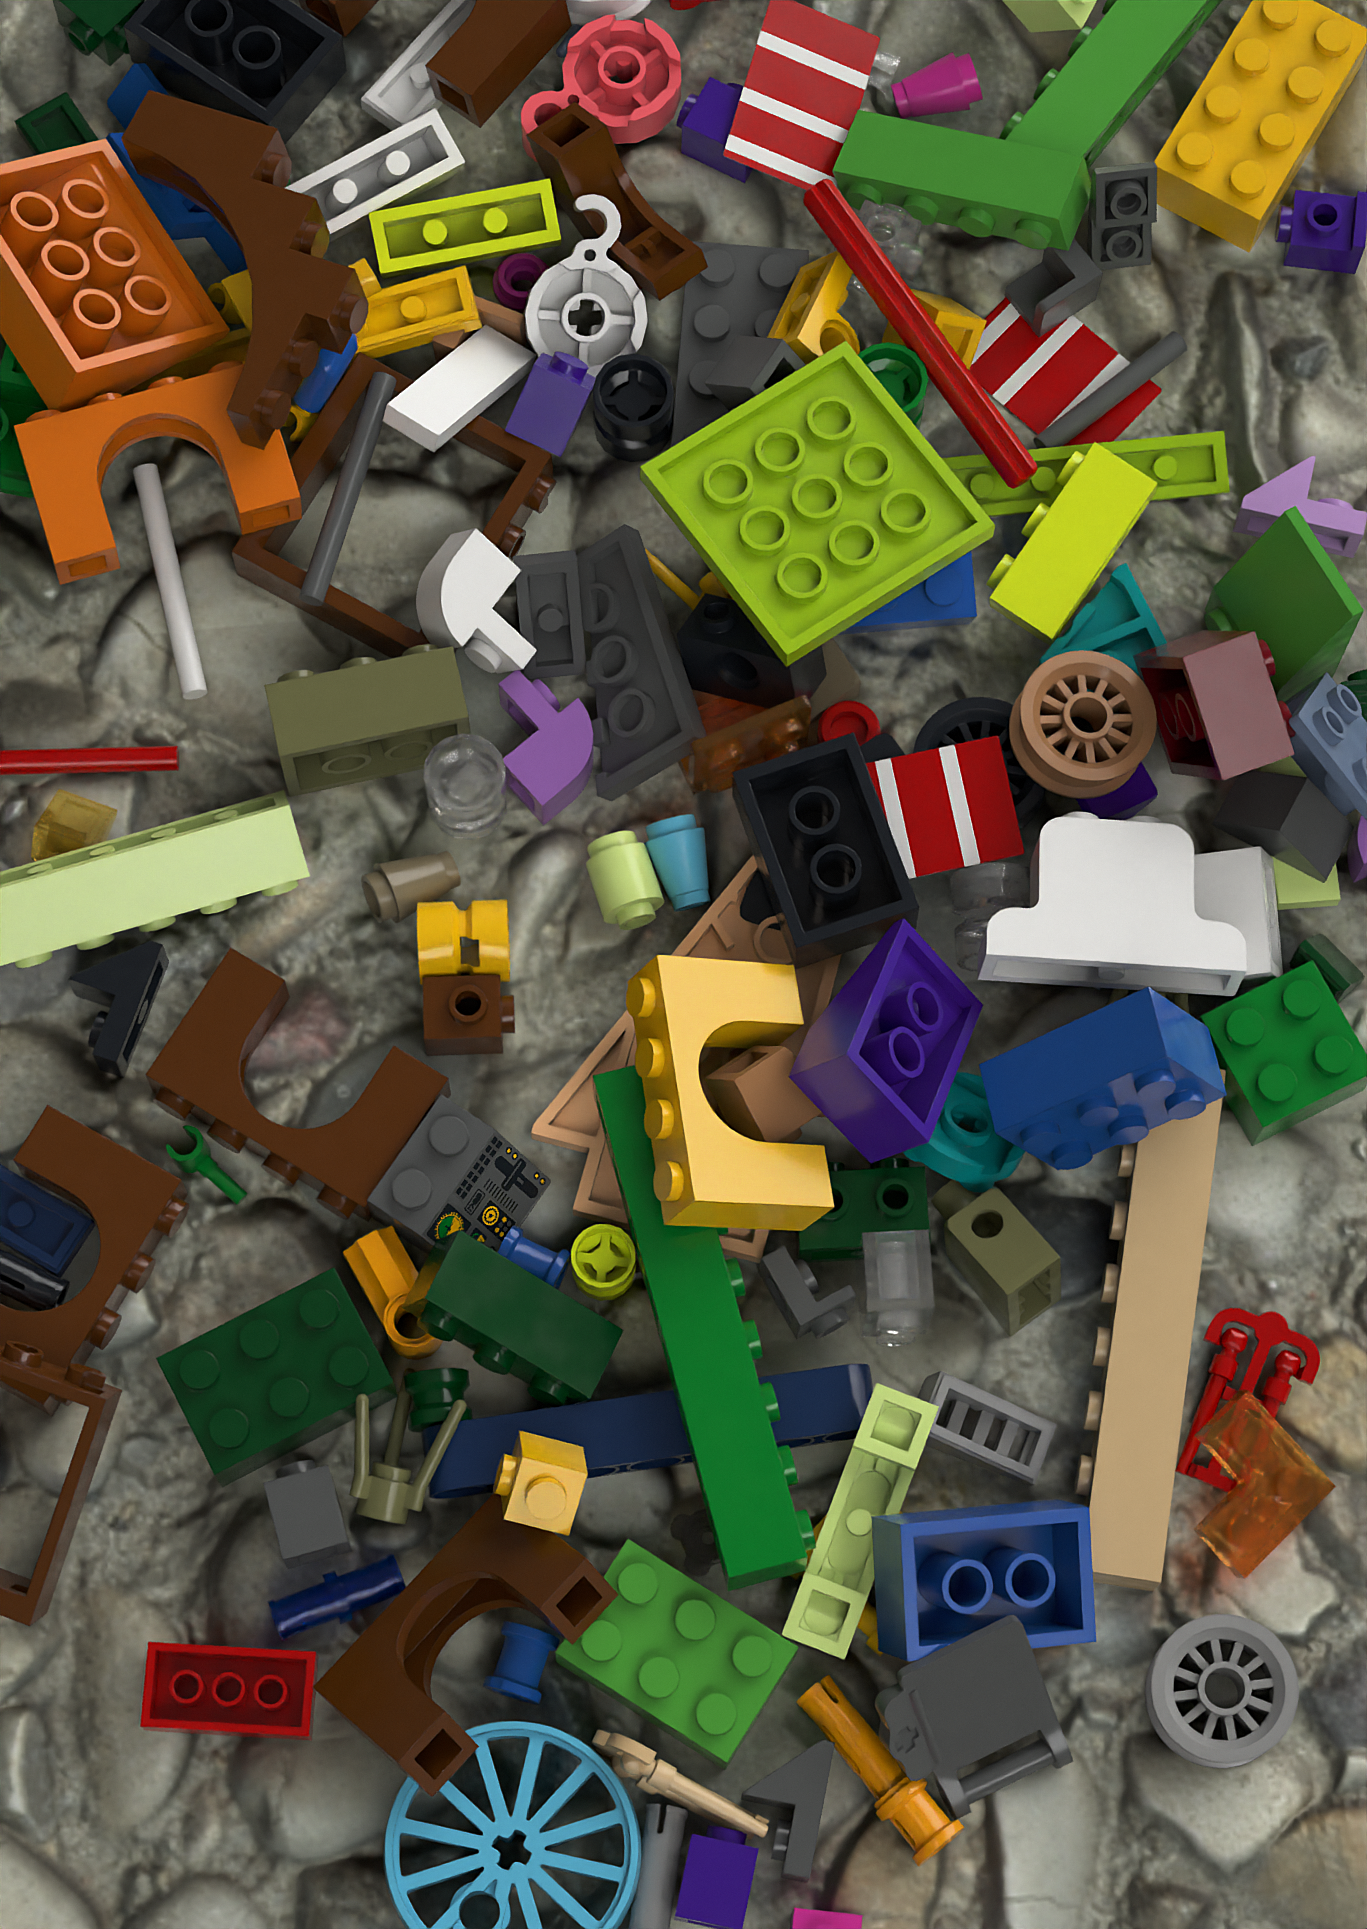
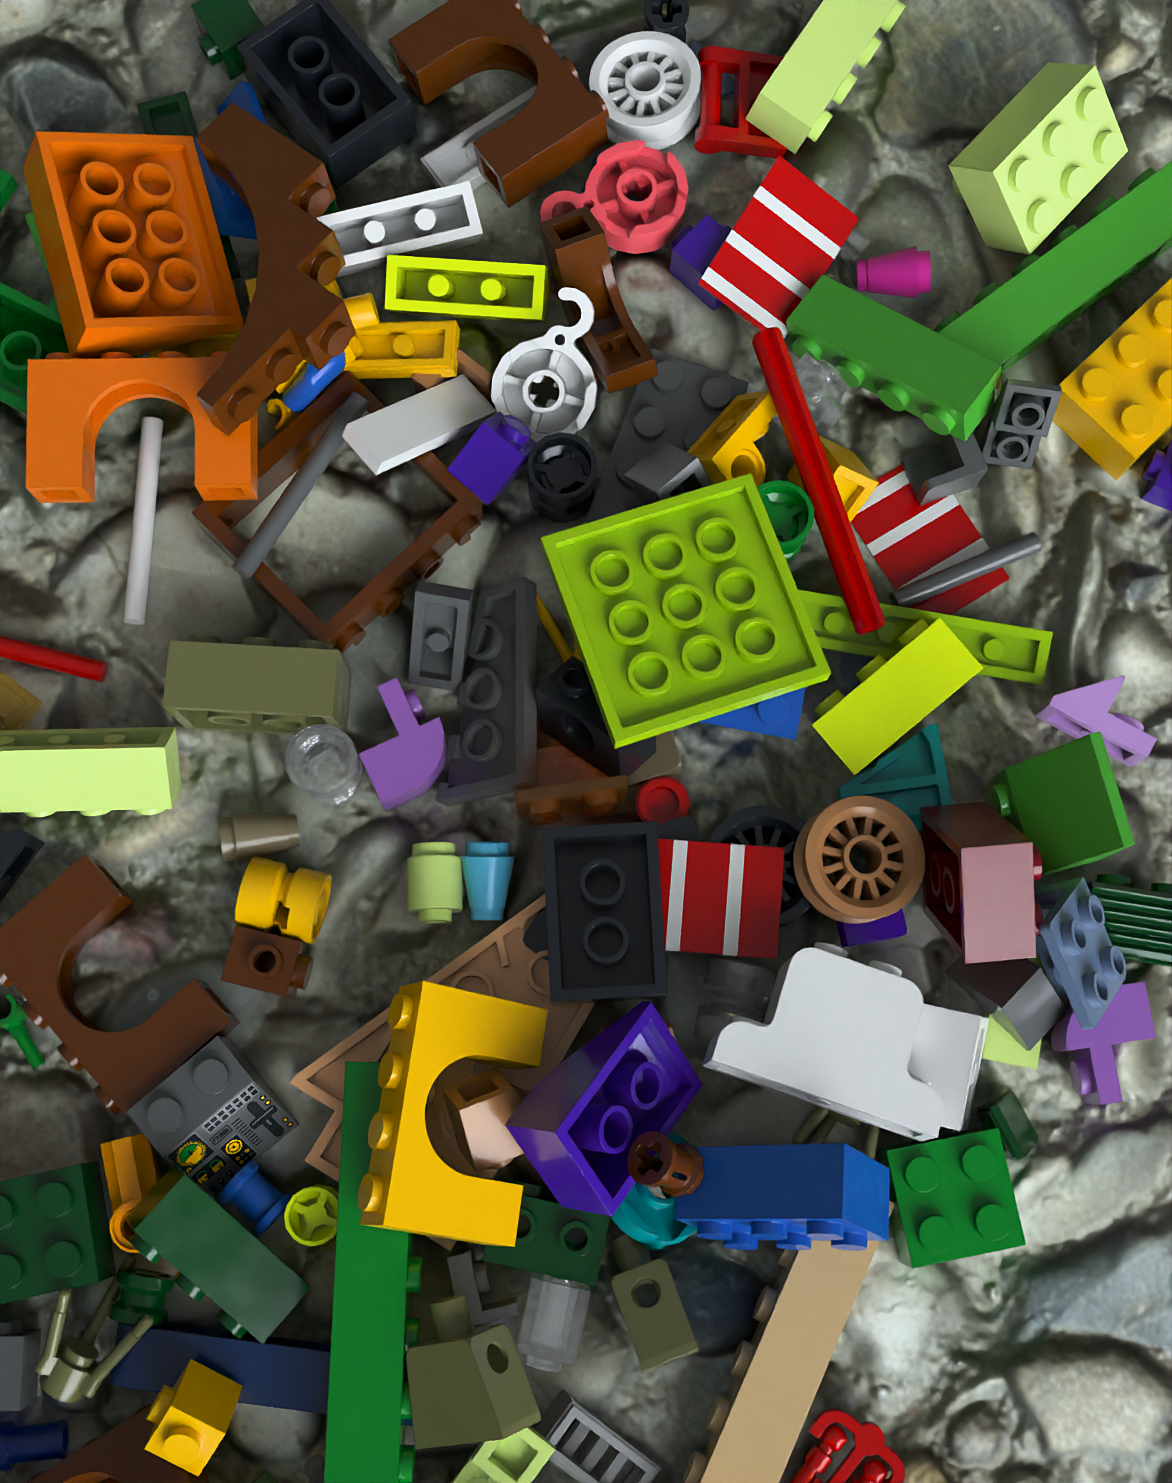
camera: 15 degrees right, 5 degrees up
white brick [416,528,537,674] -> none
magenta plate [493,253,549,313] -> none
none -> olive torso [406,1294,541,1450]
none -> reddish brown bush [627,1131,704,1197]

